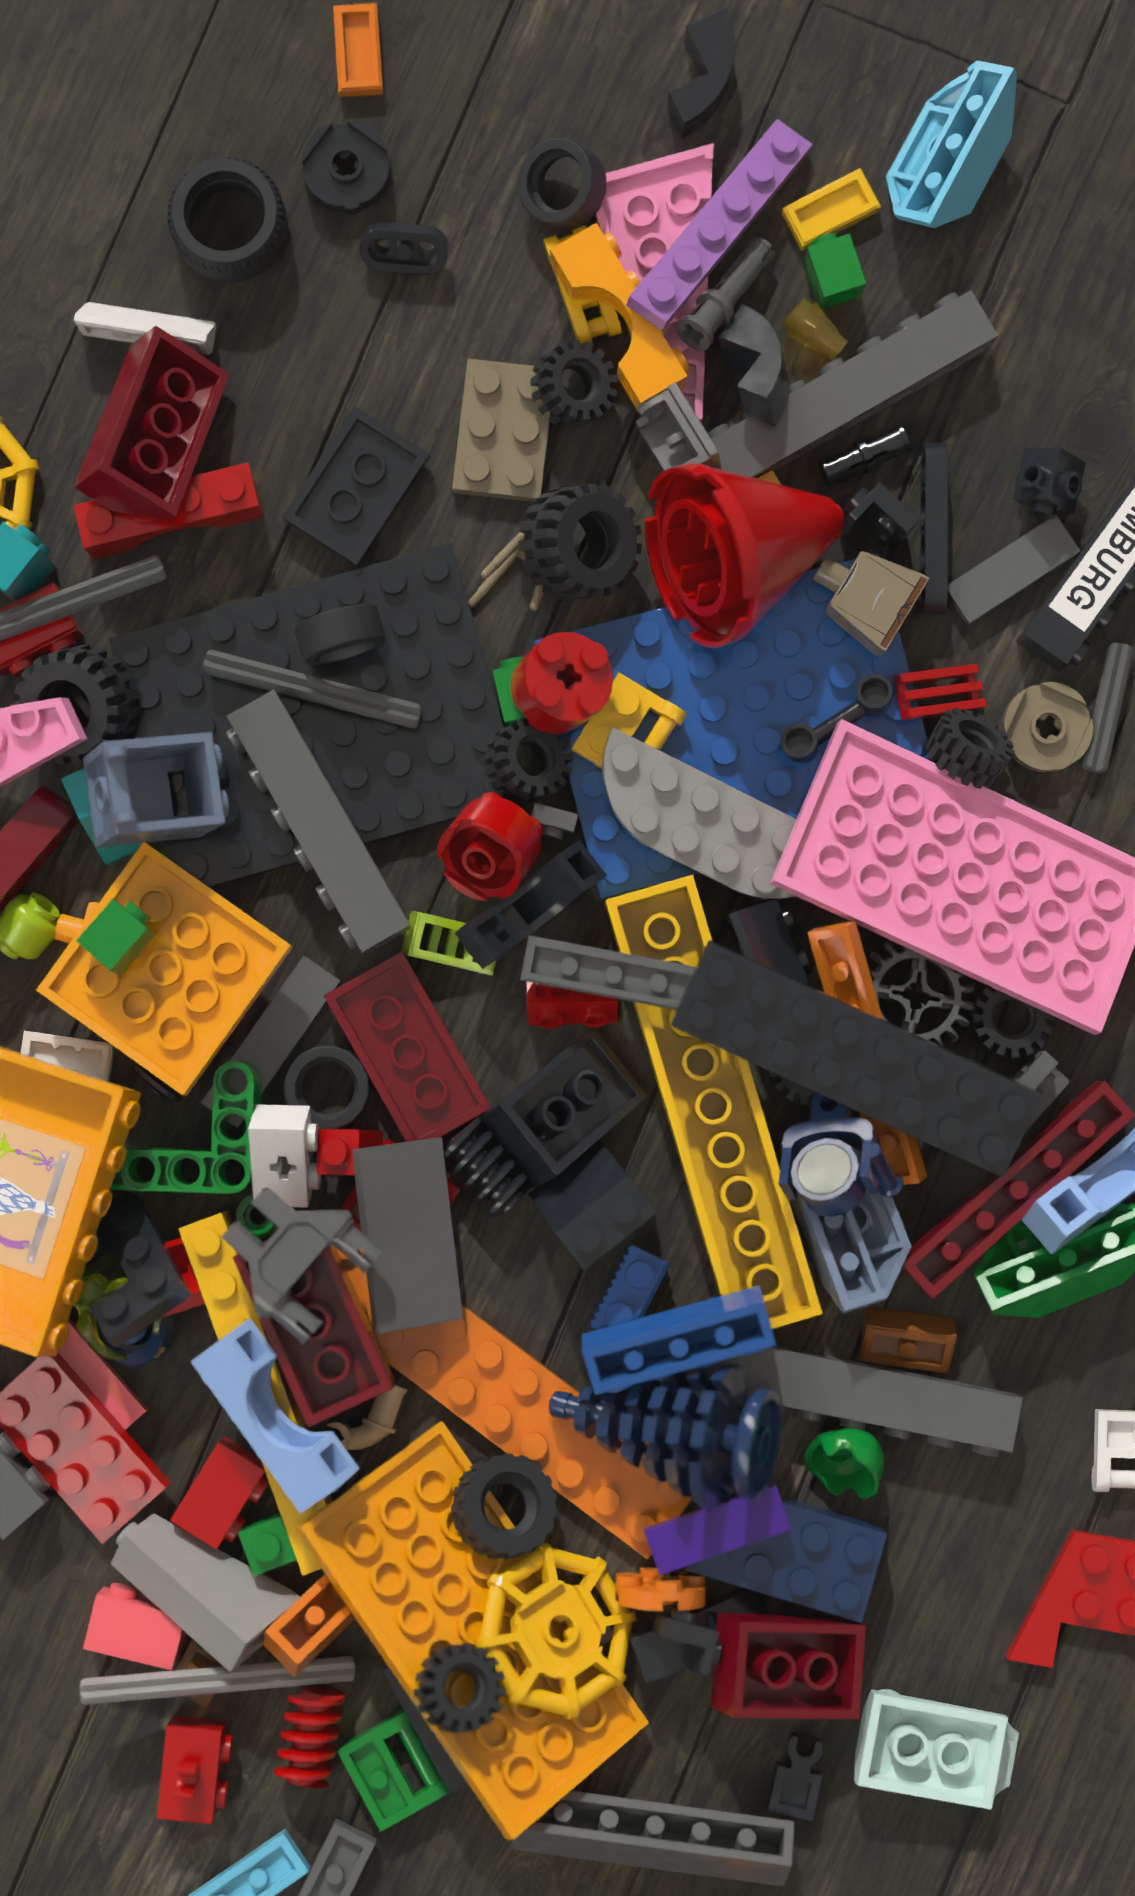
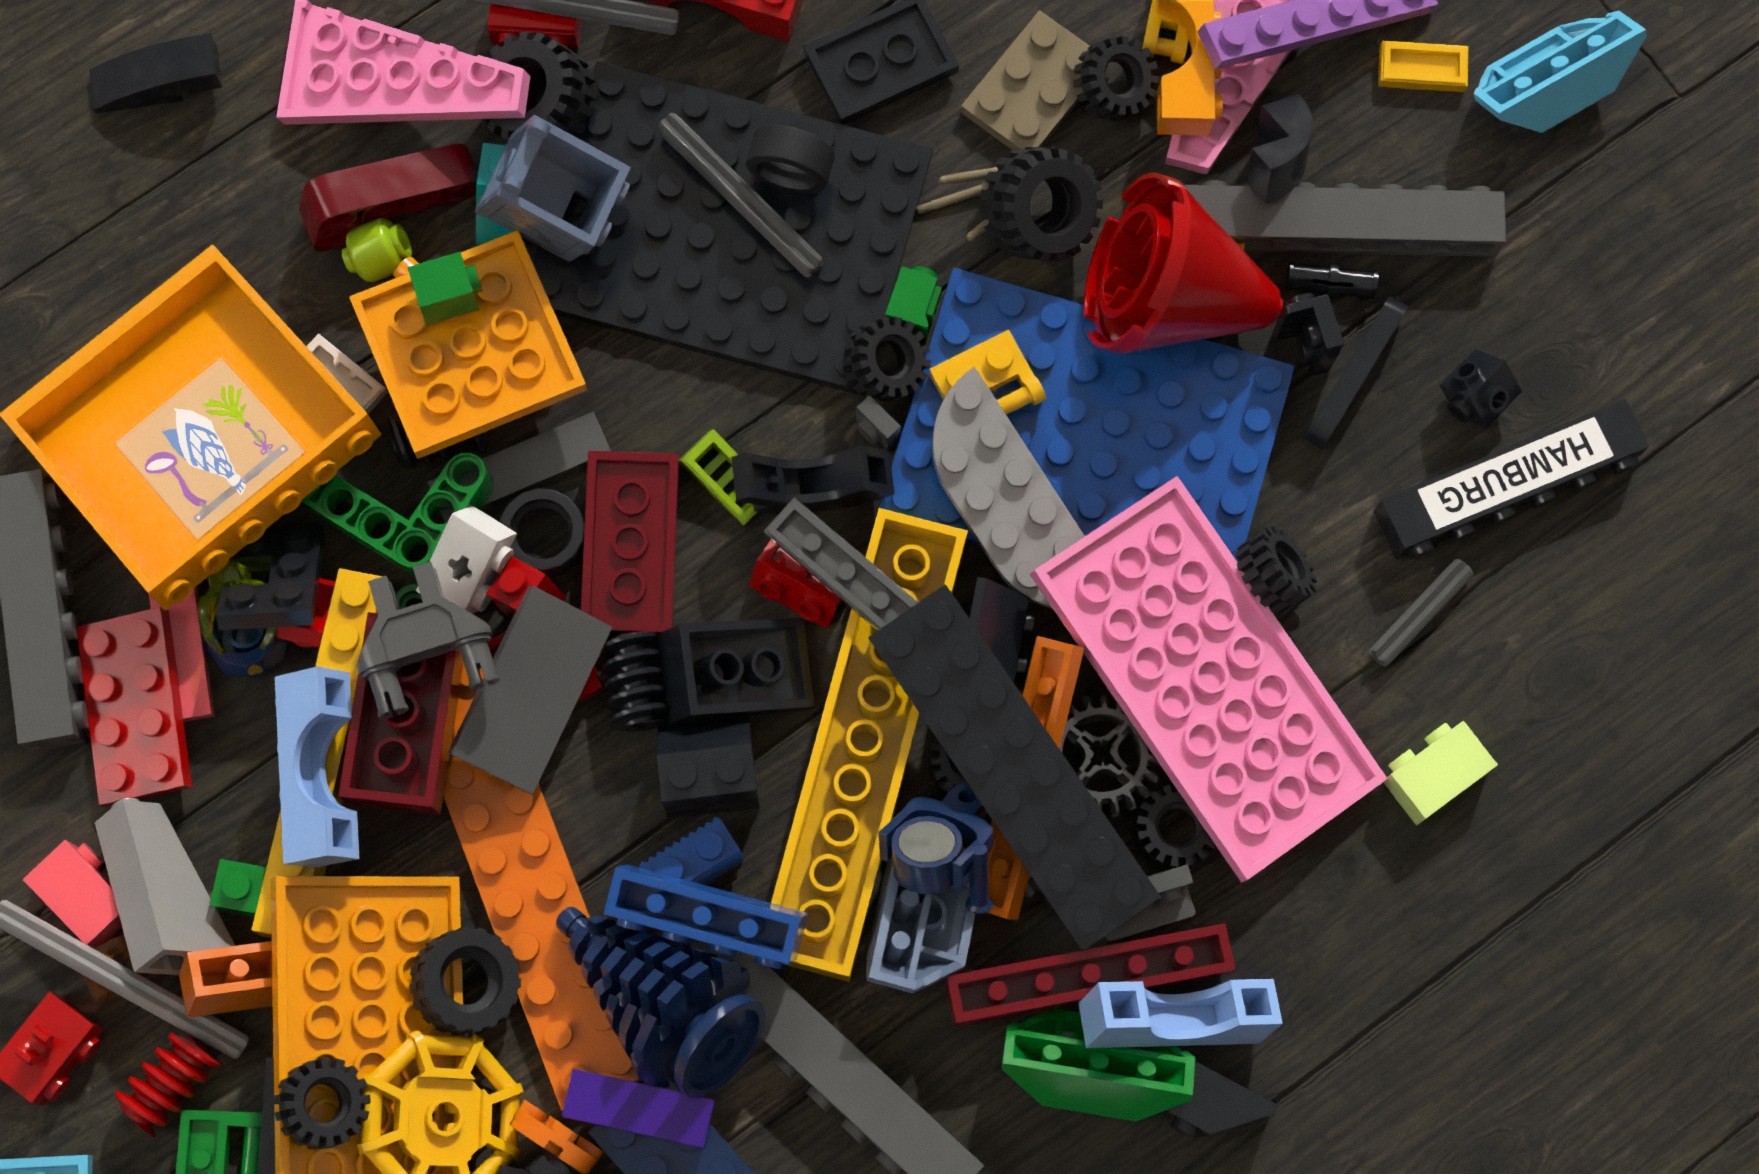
camera: 30 degrees right, 10 degrees down
red brick [170,1436,269,1550] -> none
dark grey brick [226,689,412,955] -> none
tan piece [327,1385,407,1451] -> none
red brick [437,792,543,901] -> none
red brick [510,632,613,734] -> none
dark grey hinge [636,382,722,471] -> none
dark grey pin [676,237,775,351] -> none
clear yellow cone [781,297,848,362] -> none
black bar [781,674,893,763] -> none
green brick [804,233,866,310] -> none
green hair [805,1428,884,1499] -> none
dark tan torso [813,551,929,658] -> none
dark orange slope [859,1307,957,1374] -> none
red tile [893,663,987,721] -> none
dark grey tile [948,515,1080,626] -> none
dark tan plate [1001,682,1094,773] -> none

